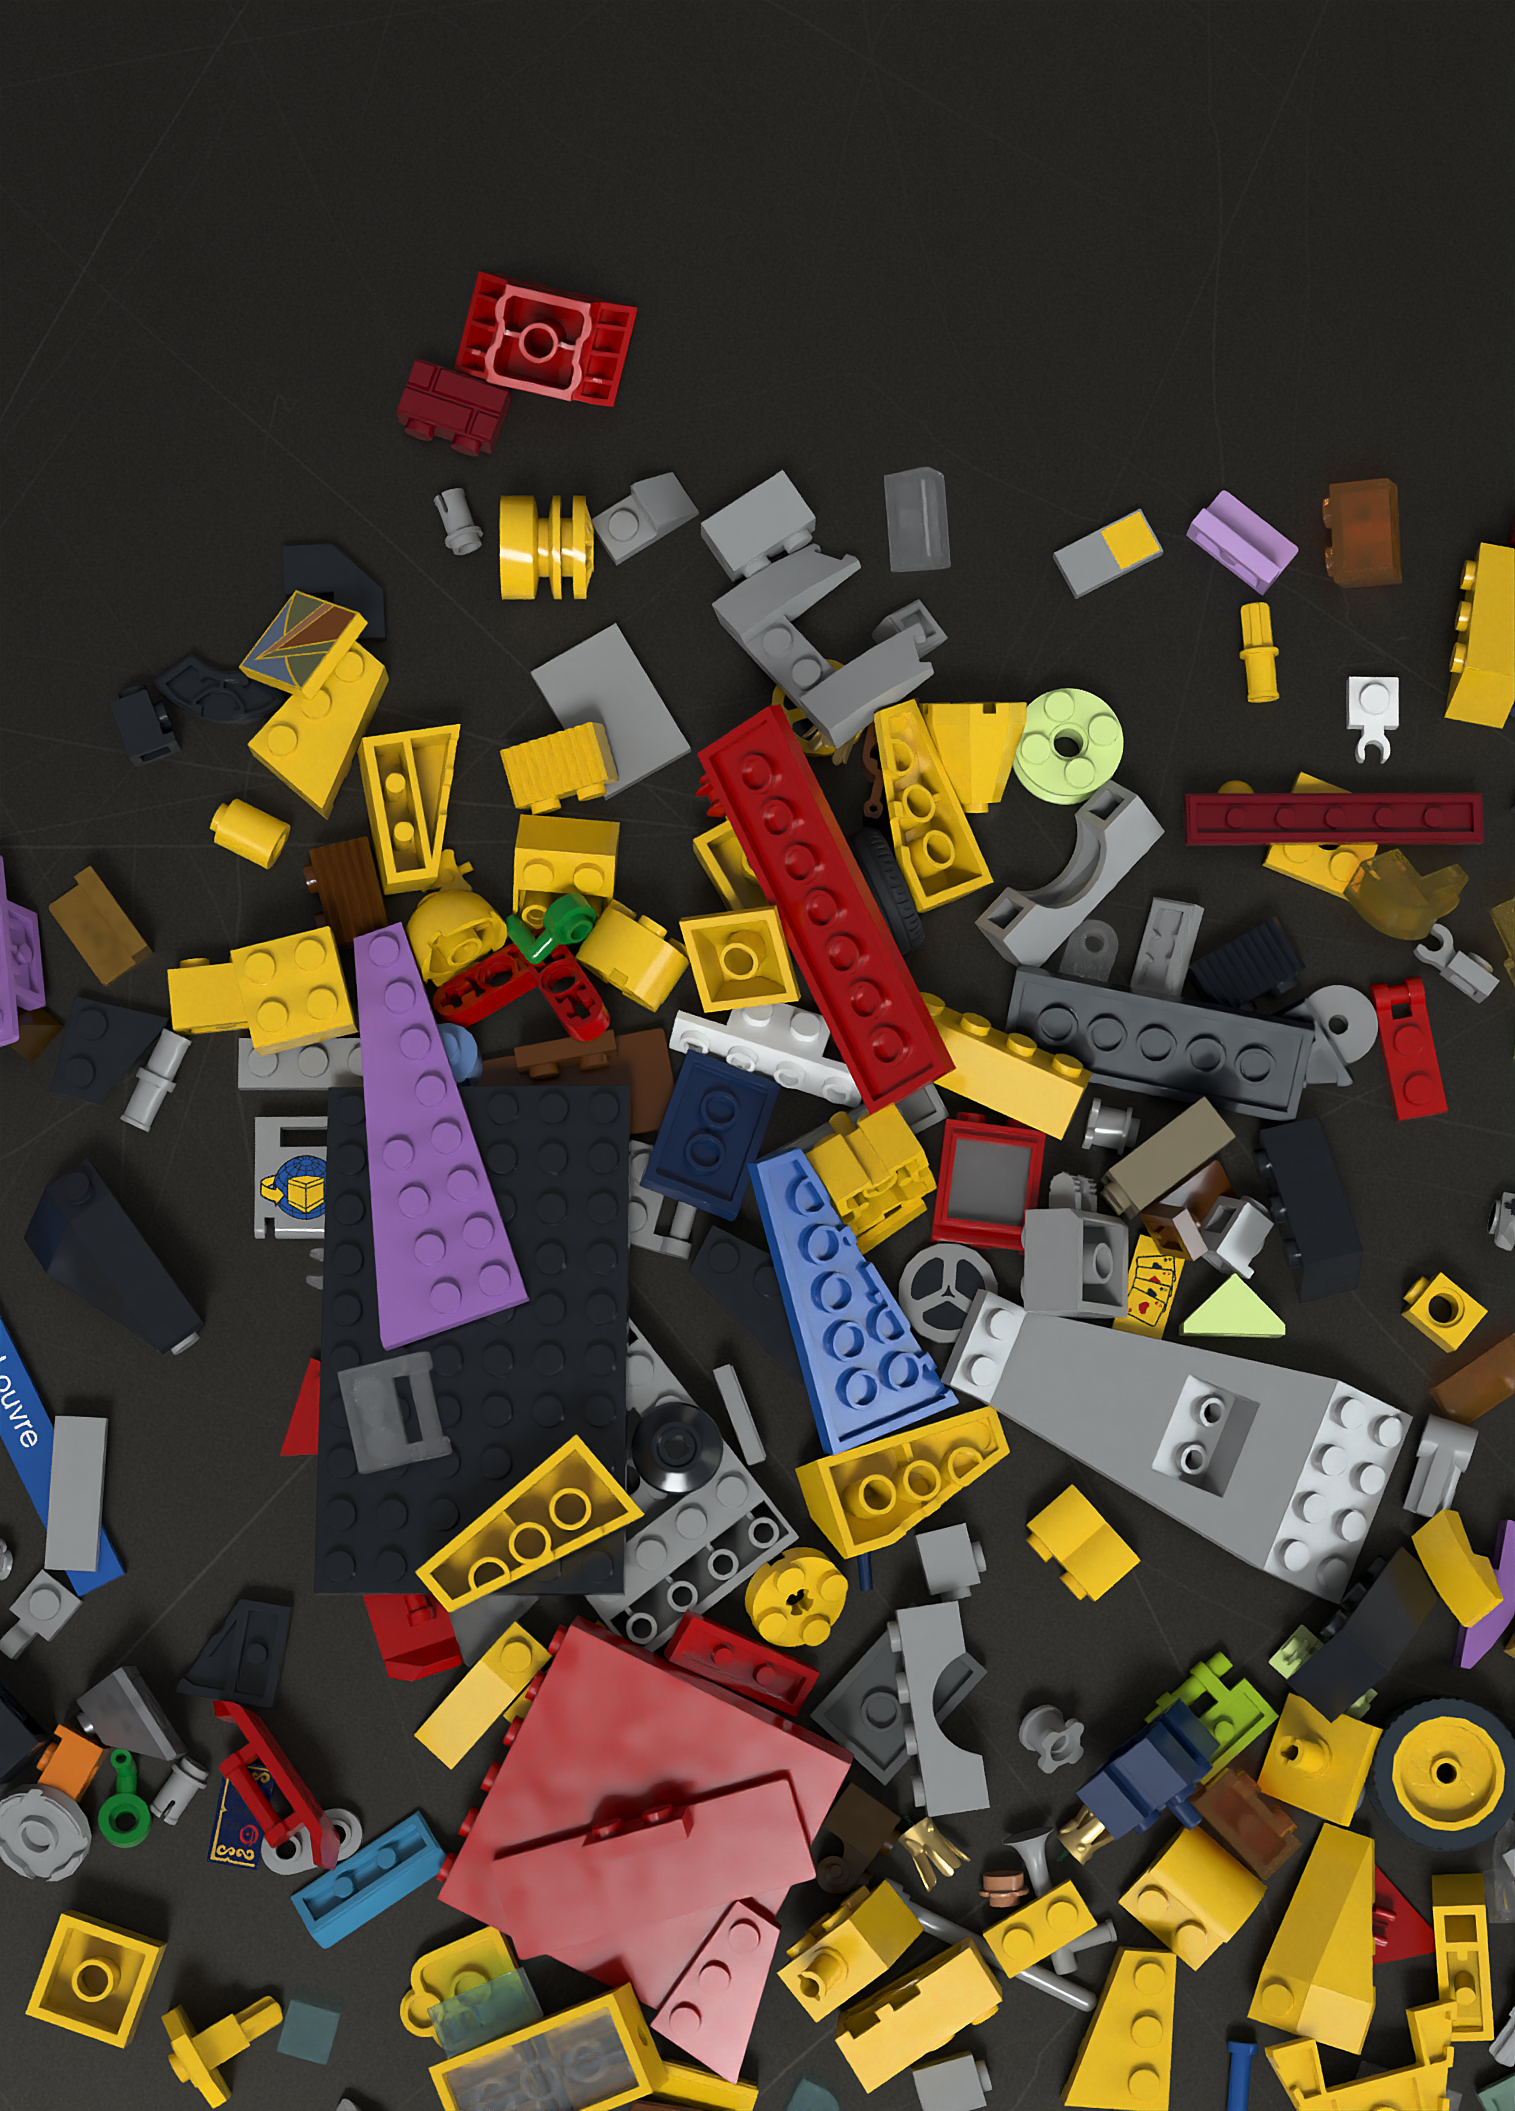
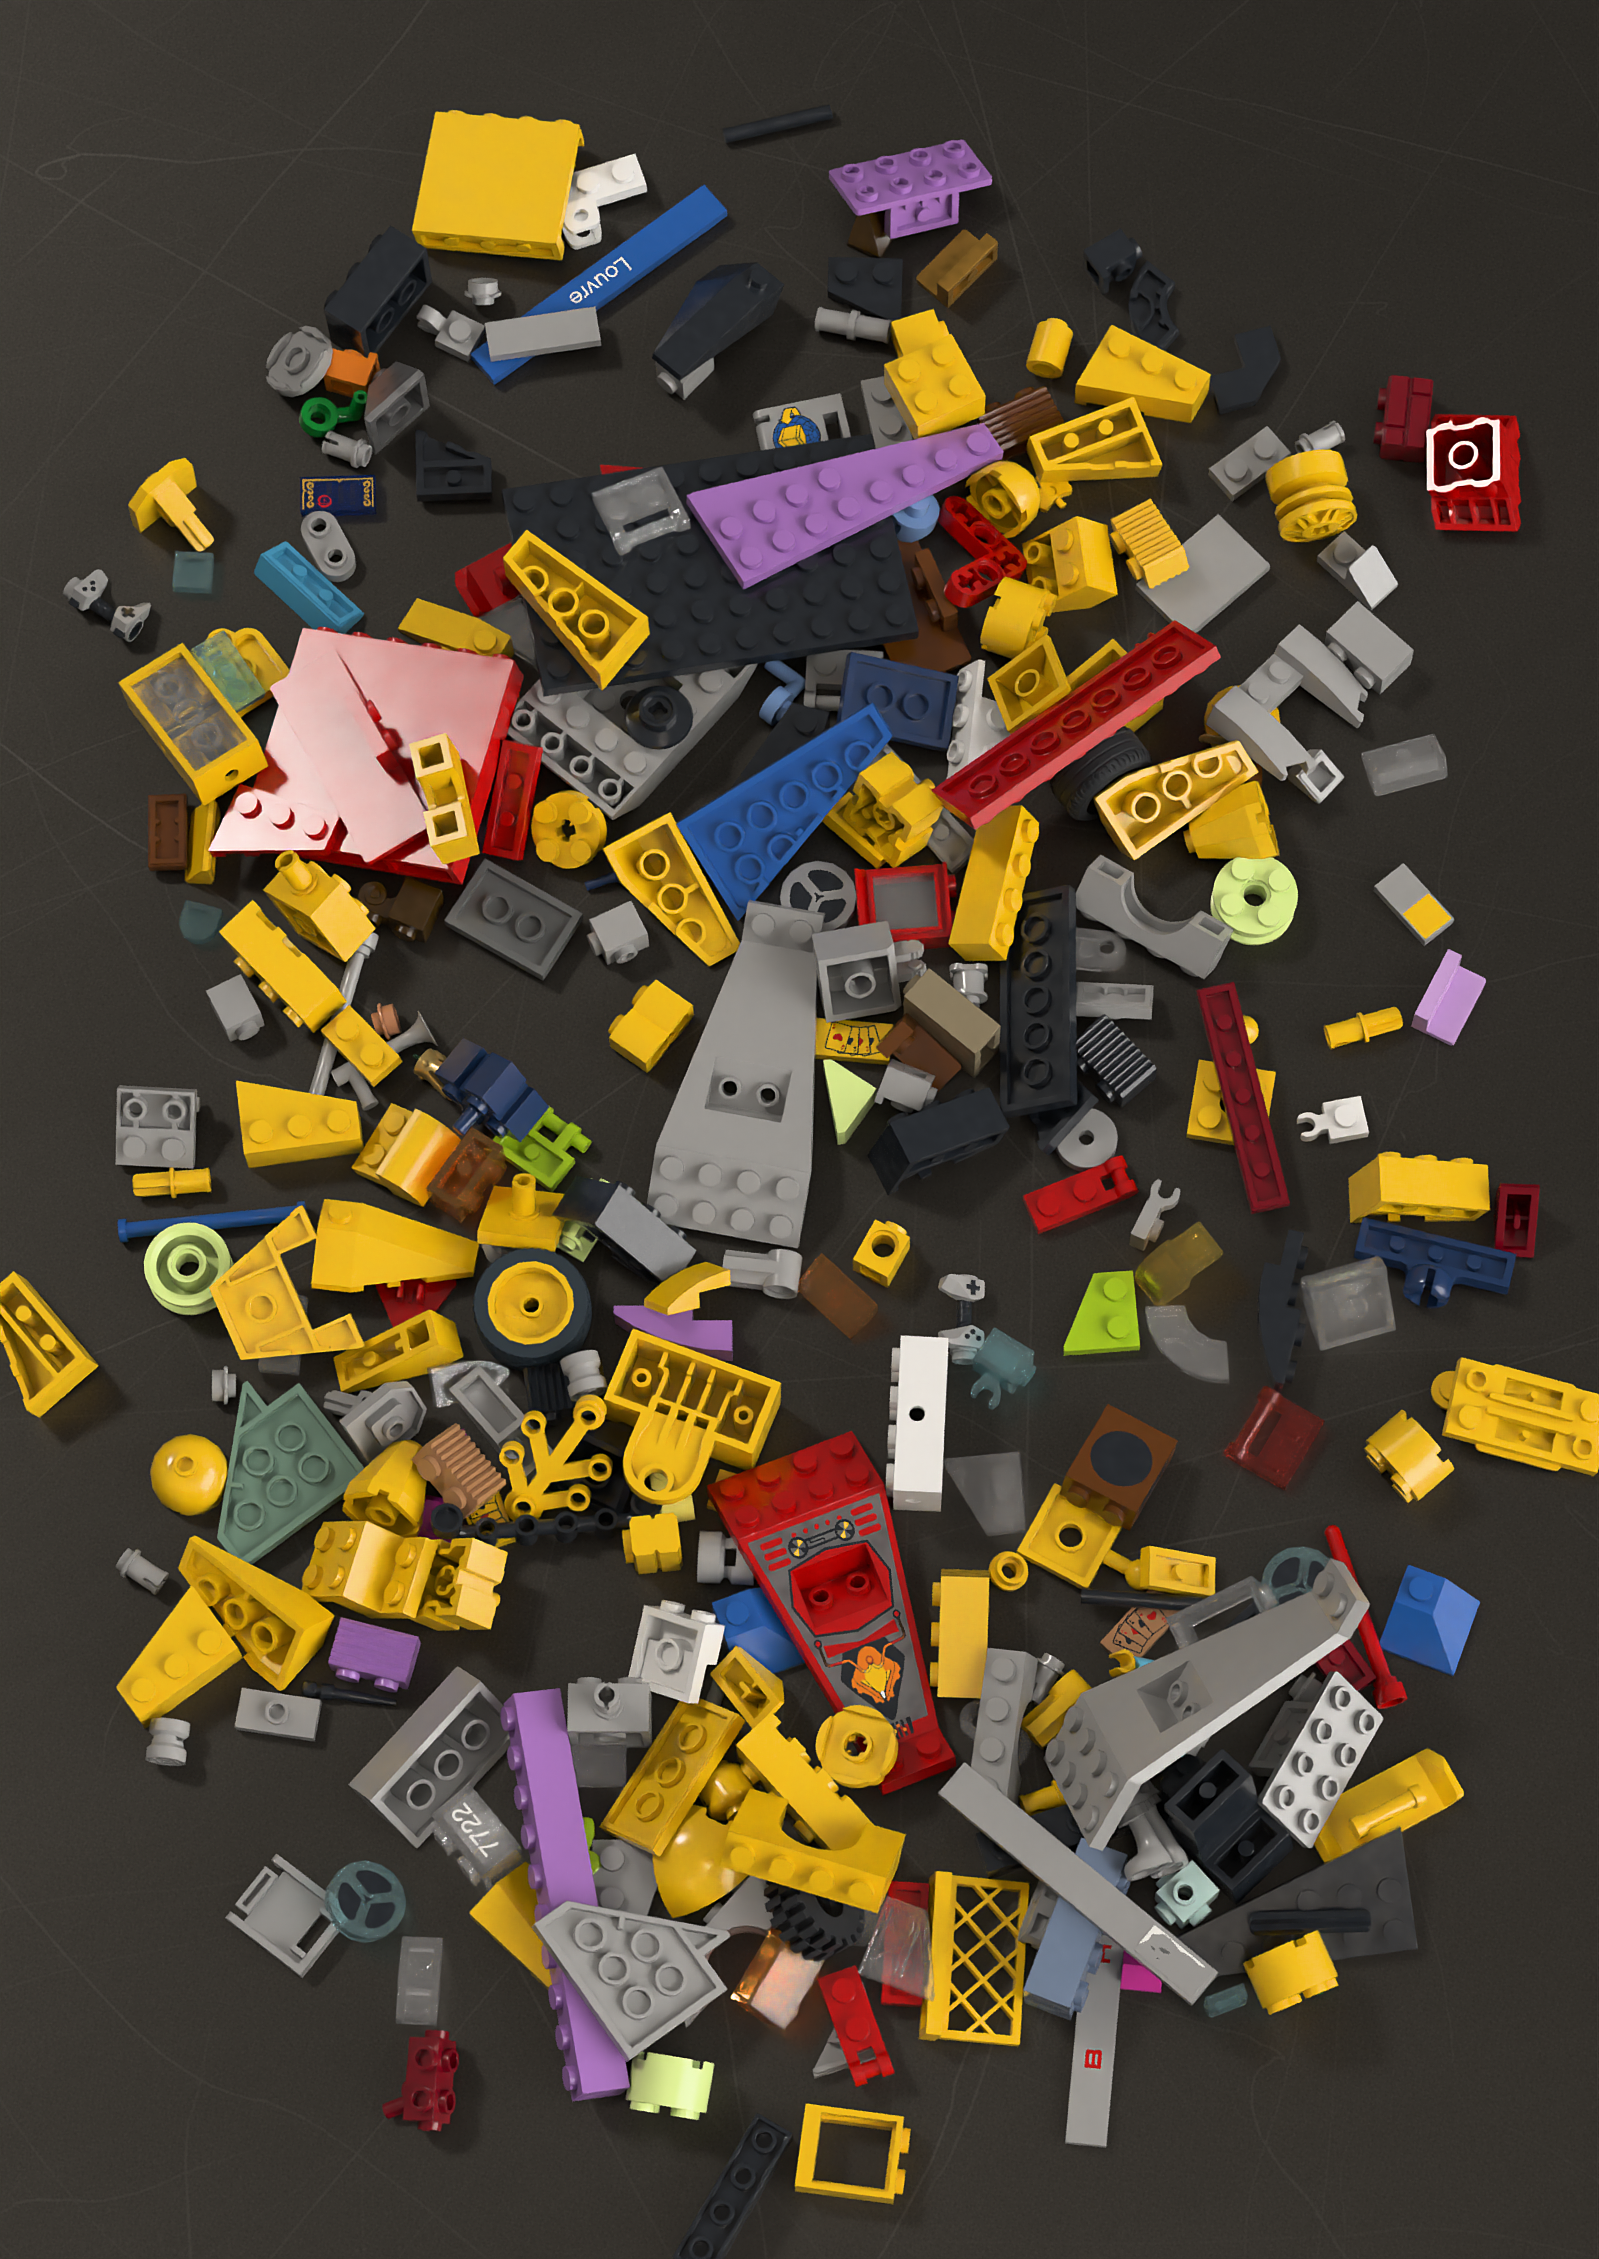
camera: 85 degrees right, 10 degrees down
yellow brick [25,1909,167,2049] -> none
red piece [213,1701,340,1871] -> none
tile [239,590,368,701] -> none
green plate [504,893,596,964] -> none
light grey tile [713,1364,766,1467] -> none
light grey arch [887,1601,990,1817] -> none
pearl gold piece [898,1814,971,1892] -> none
light grey brick [1019,1704,1084,1773] -> none
clear orange brick [1323,478,1403,589] -> none
clear yellow brick [1343,848,1469,940] -> none
none -> yellow arch [409,733,480,865]
none -> medium blue plate [759,660,805,726]
none -> light grey plate [1208,426,1291,501]

